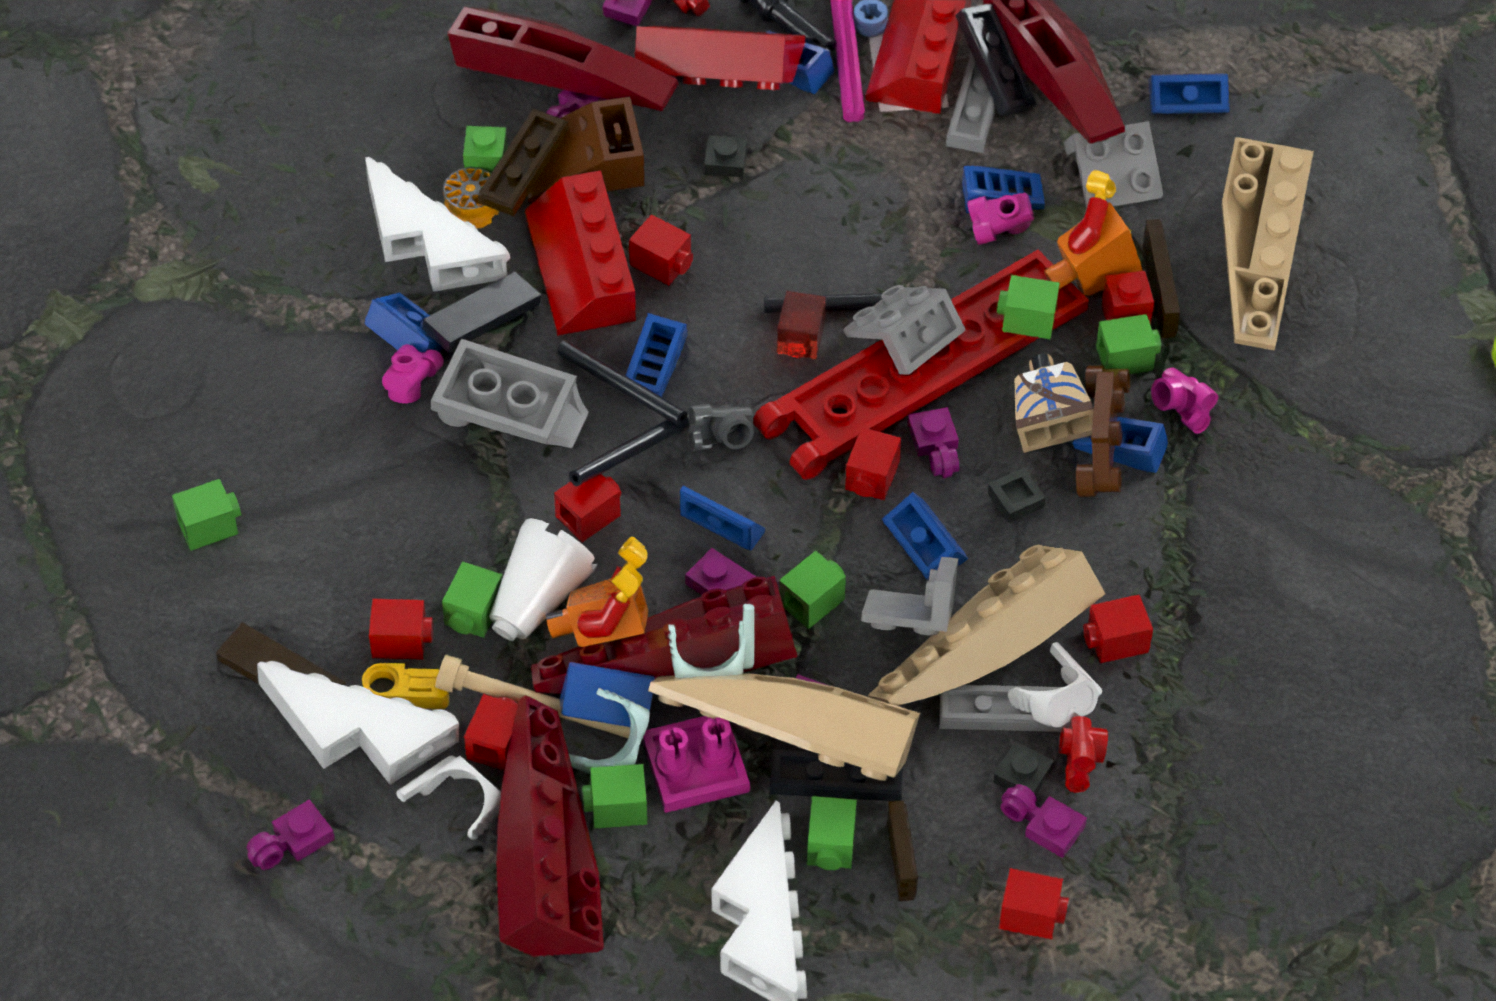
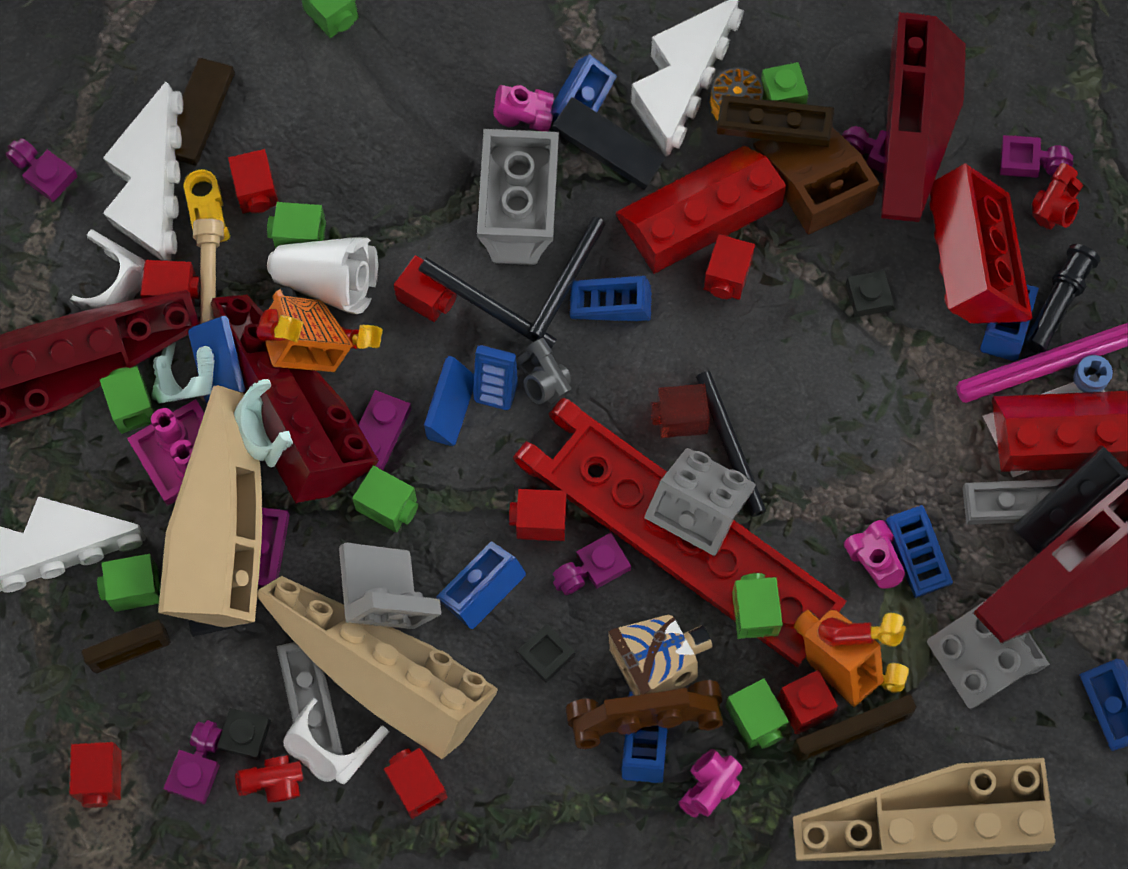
camera: 75 degrees right, 15 degrees up
none -> blue slope [473,345,518,410]

